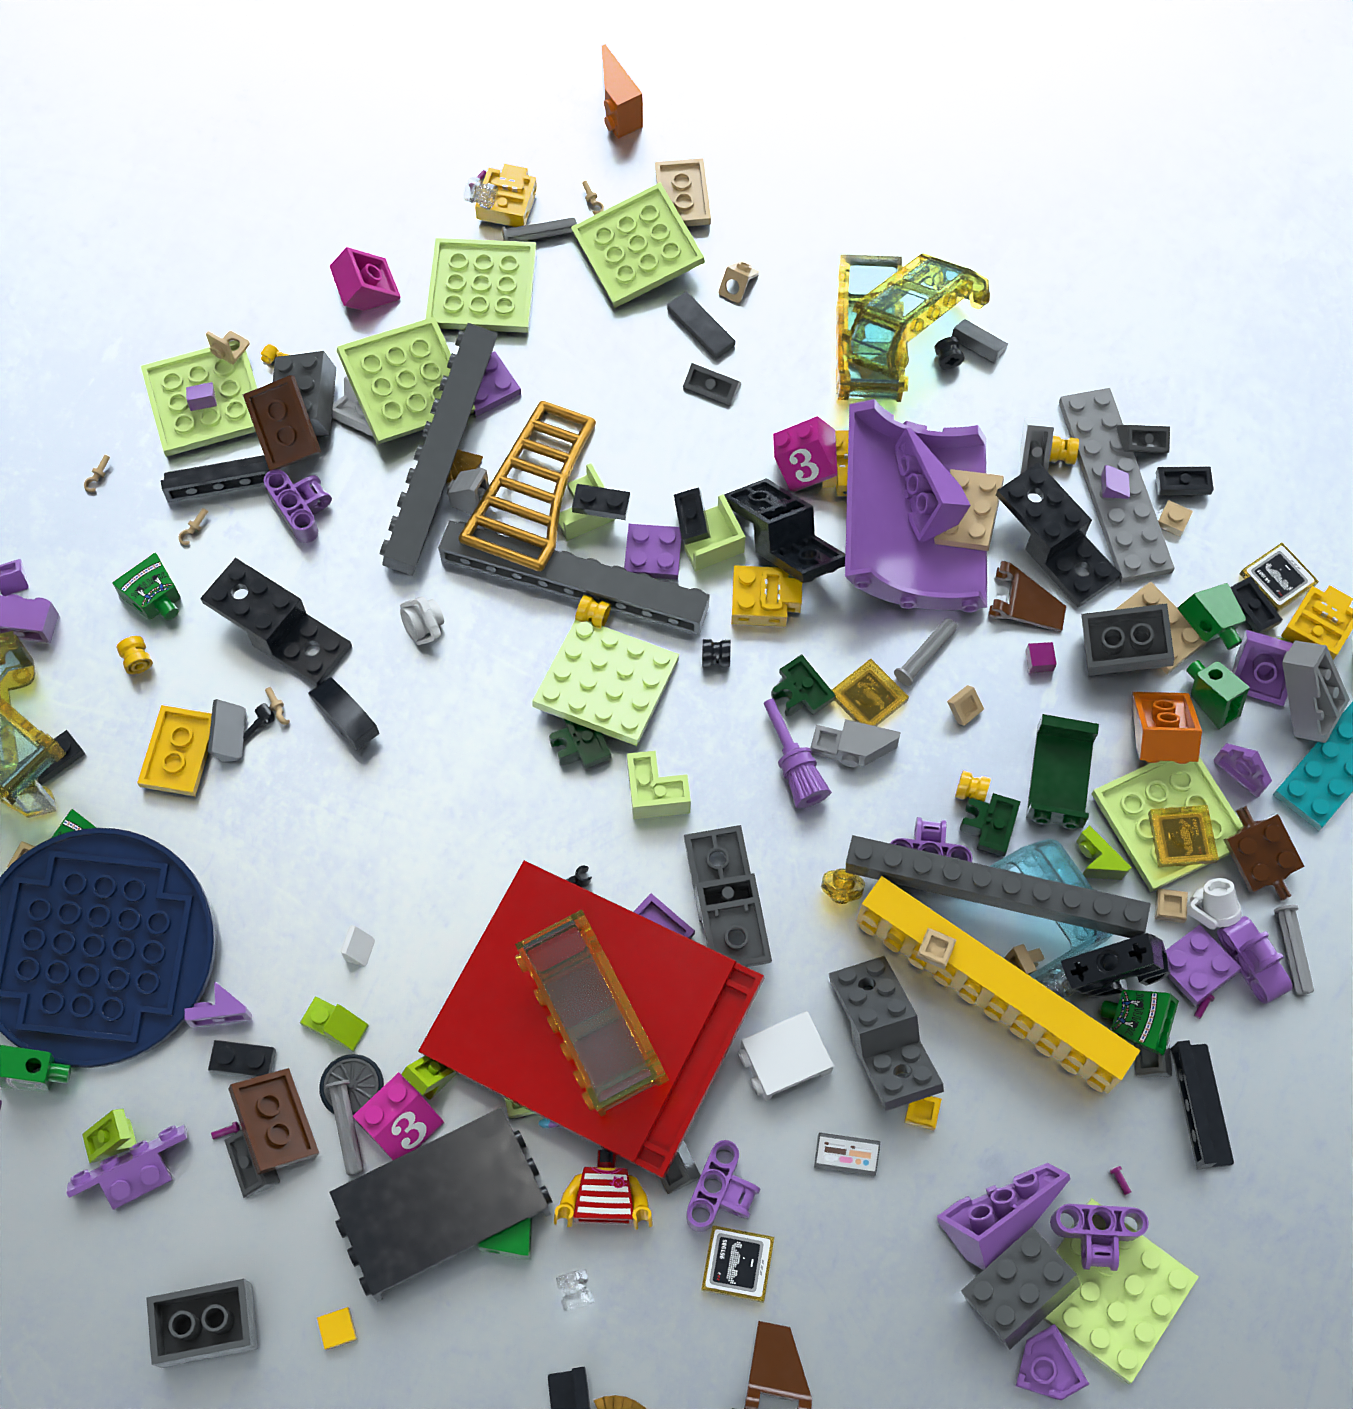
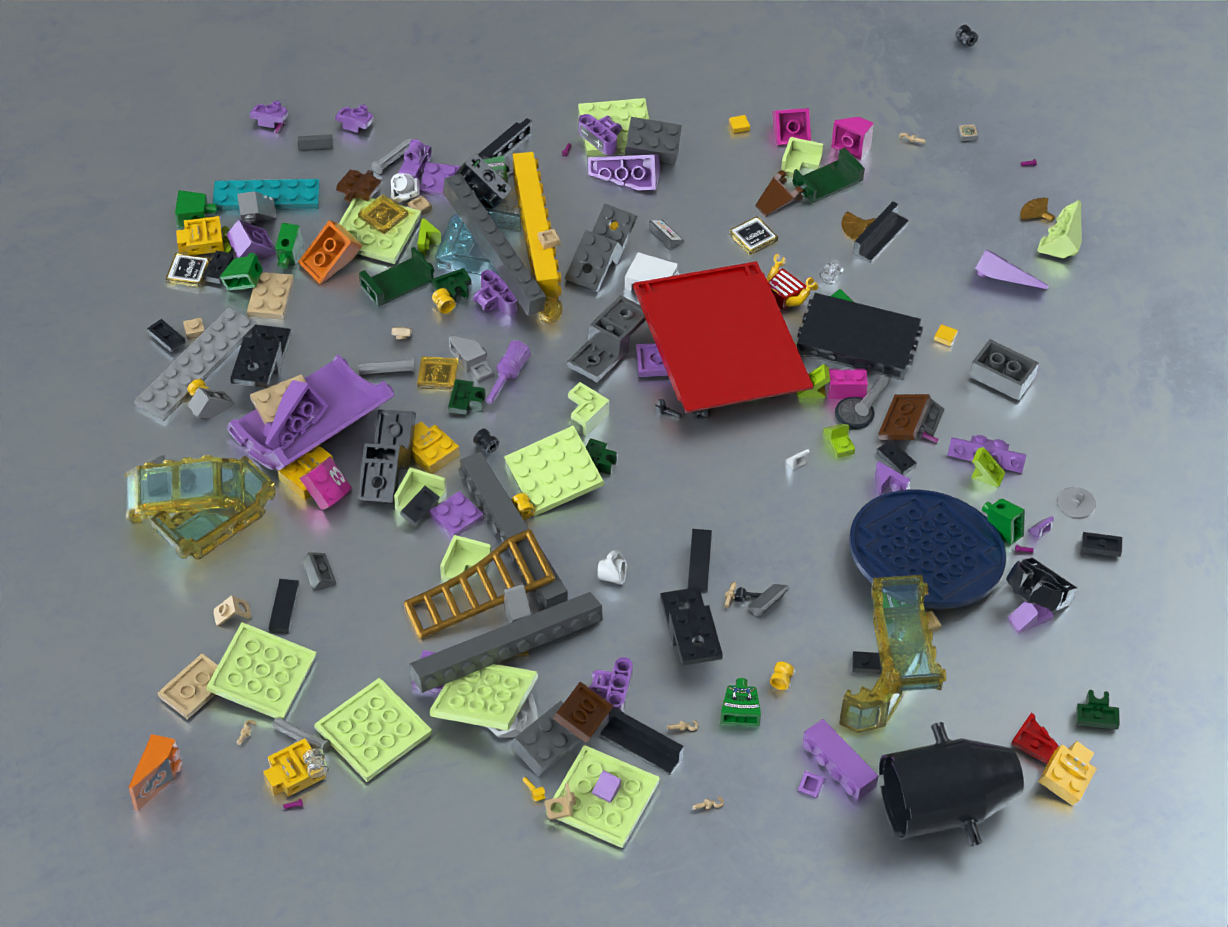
camera: 135 degrees left, 15 degrees down
yellow plate [137,705,212,796] -> none
dark pink slope [329,246,401,311] -> none
clear light blue windscreen [515,910,669,1116] -> none
black plate [572,484,631,521] -> none
medium lavender beam [686,1140,761,1232] -> none
reddish brown flag [988,561,1066,632] -> none
tan tile [1004,944,1045,976] -> none
medium lavender plate [1016,1324,1089,1400] -> none
magenta piece [1025,642,1057,673] -> none
dark grey brick [1081,604,1174,676] -> none
slope [1101,465,1130,499] -> none
dark grey slope [1116,425,1170,453] -> none
medium lavender plate [1213,743,1272,797] -> none

